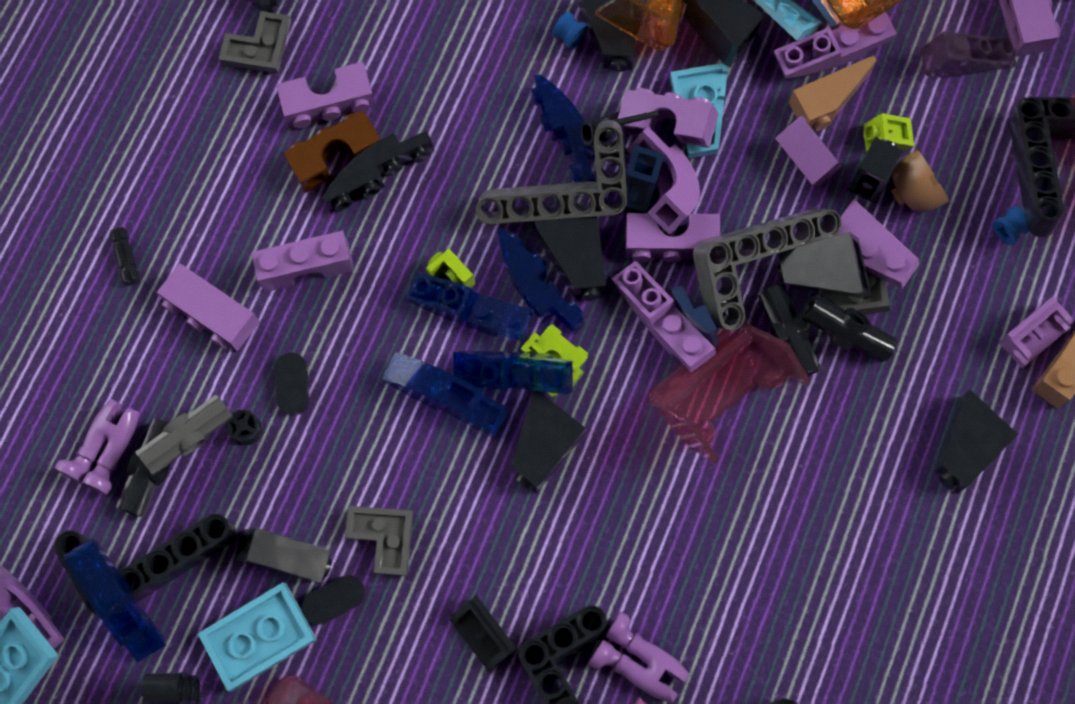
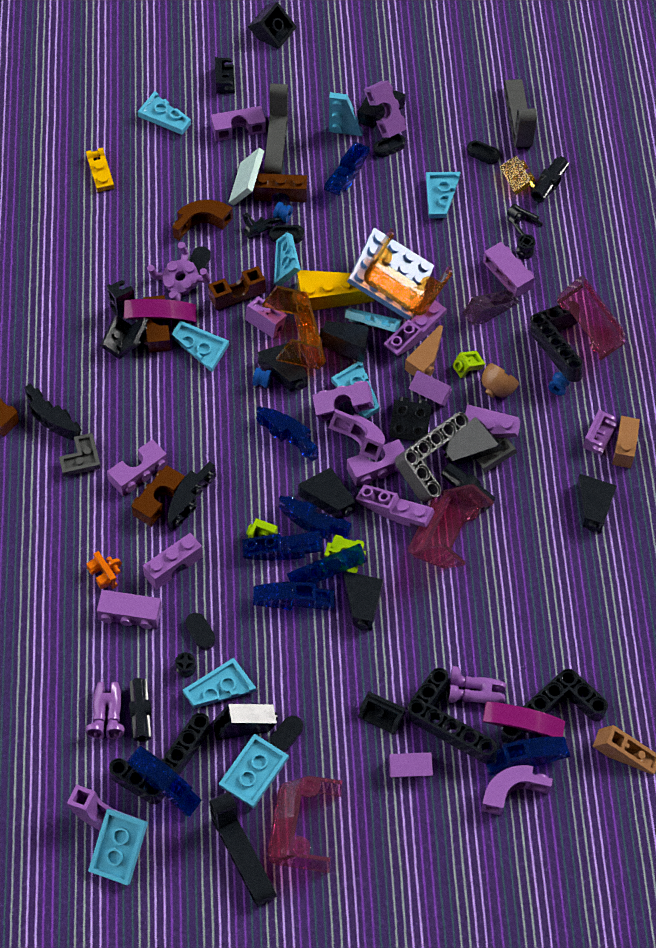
camera: 30 degrees left, 15 degrees down
black axle [109,227,140,286] -> none
dark grey piece [135,395,233,475] -> none
dark grey plate [345,506,414,577] -> none
dark grey beam [476,119,627,224] -> none
black plant [581,111,659,155] -> none
dark blue slope [619,145,665,213] -> none
dark blue slope [671,285,720,347] -> none
black piece [801,294,897,363] -> none
black brick [847,137,904,204] -> none
none -> orange hips [86,551,122,589]
none -> medium azure wing [183,658,257,708]
none -> black bracket [389,397,432,441]

